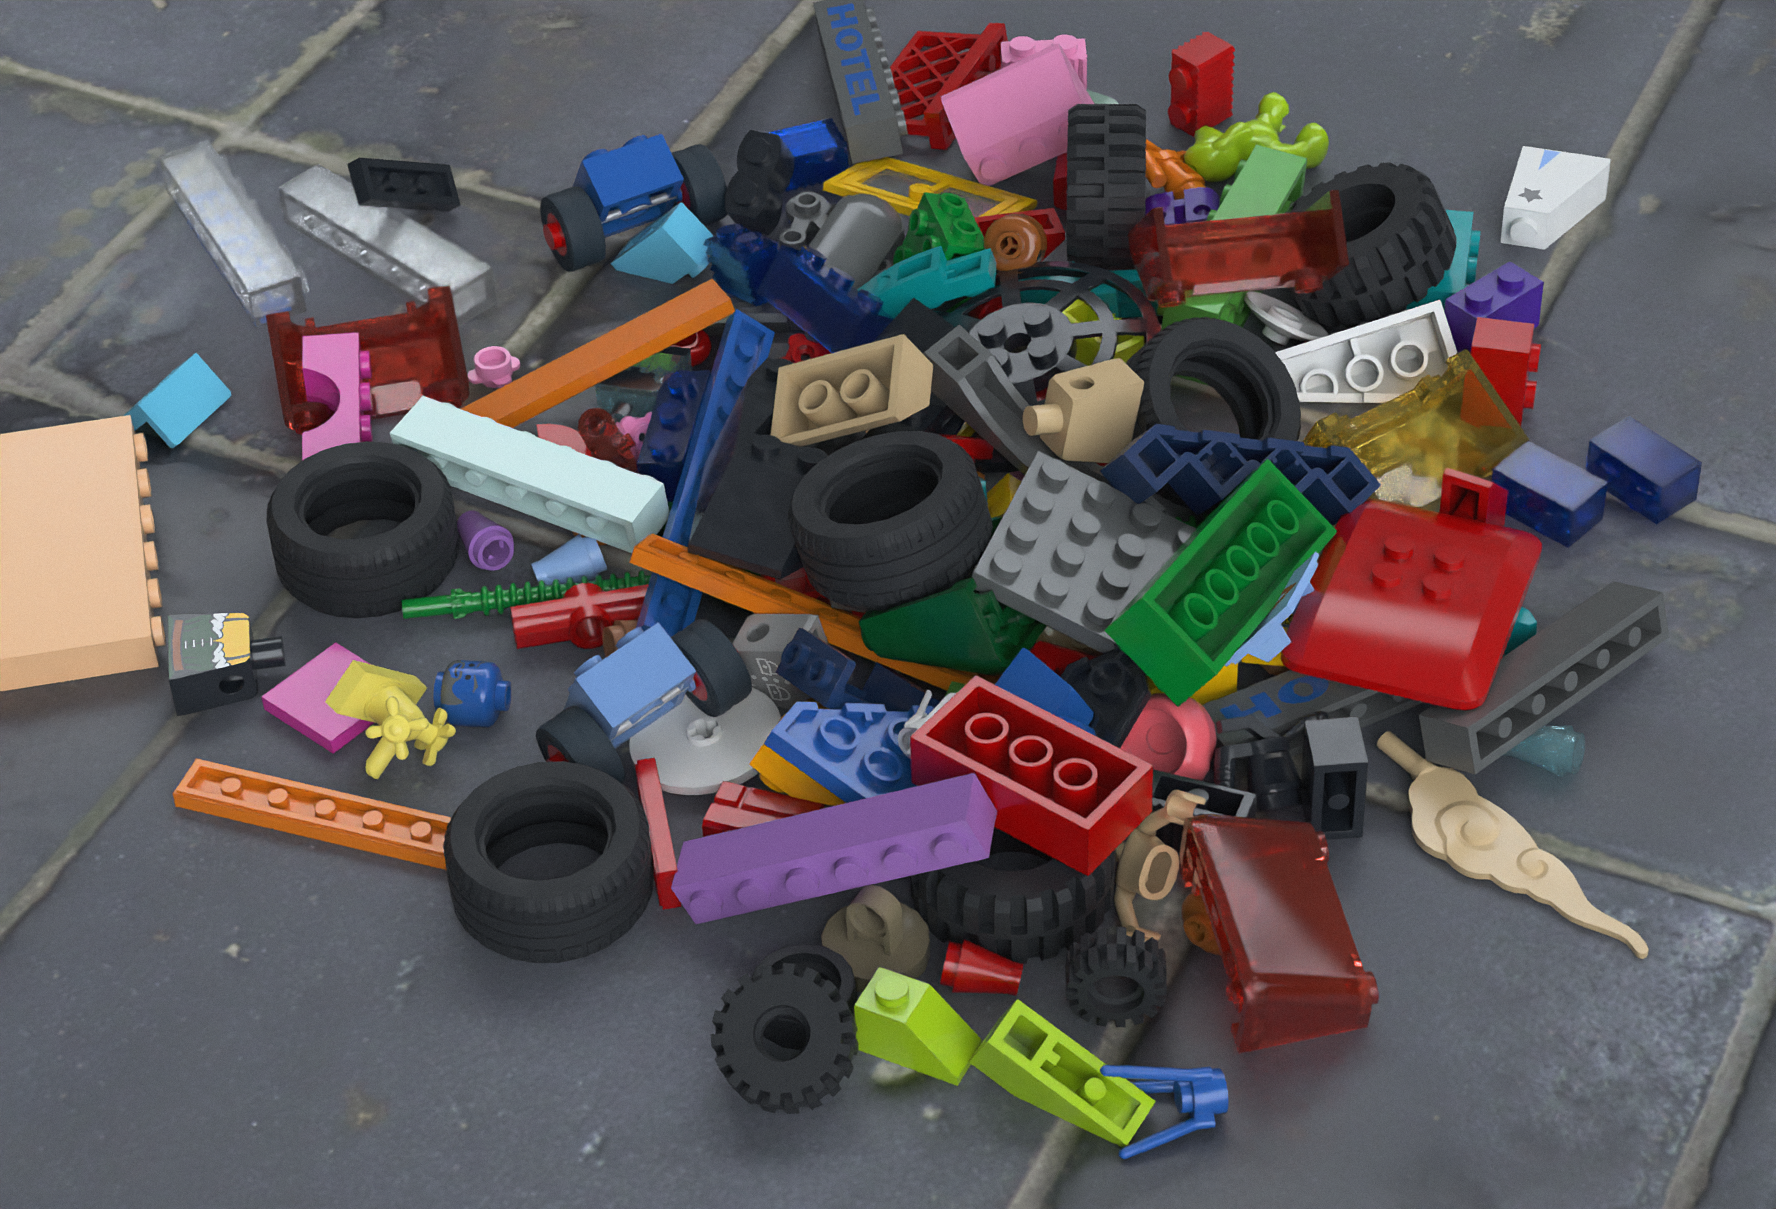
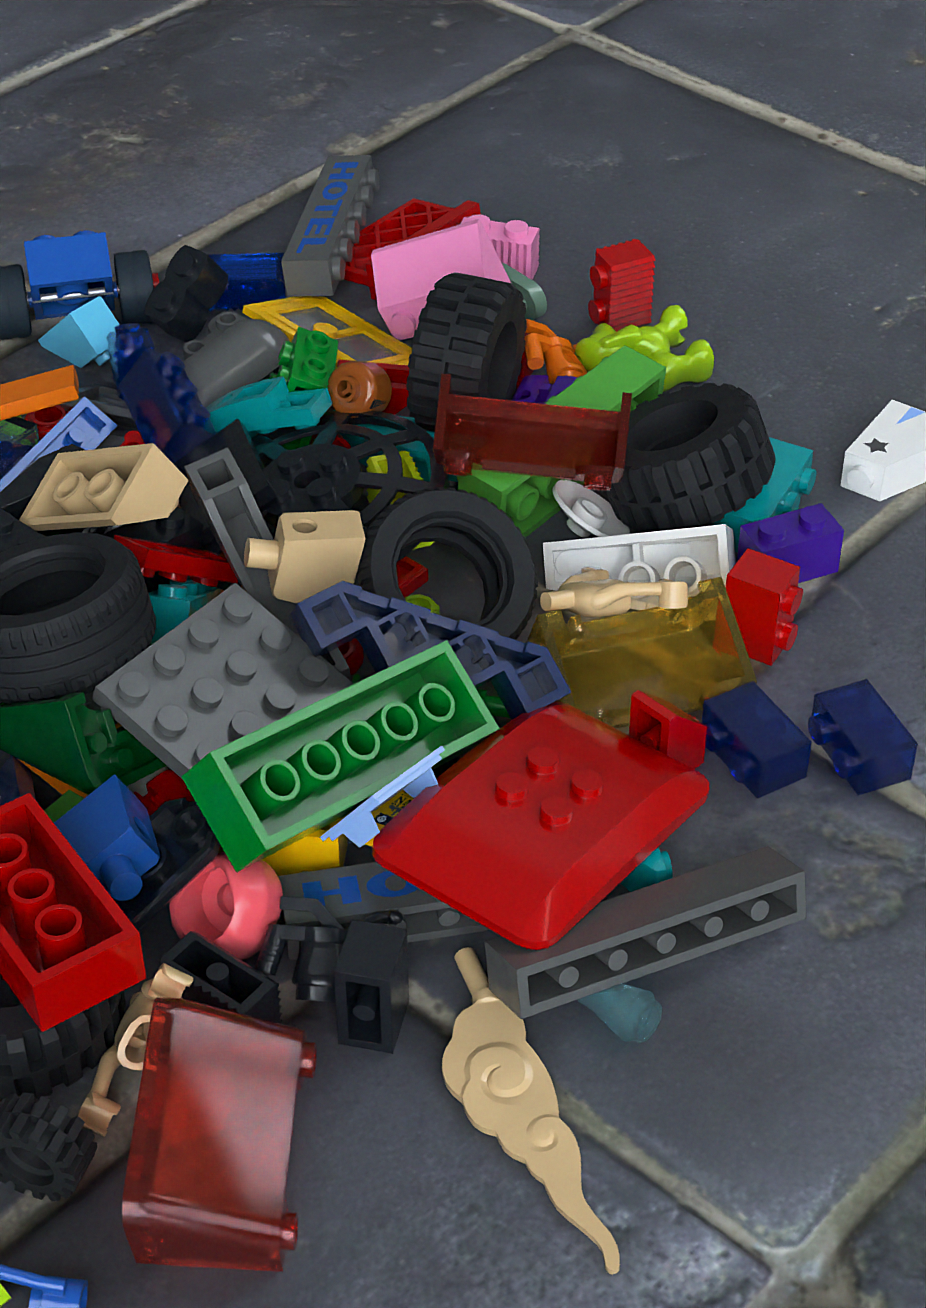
camera: 15 degrees right, 0 degrees up
none -> tan piece [540,567,688,617]

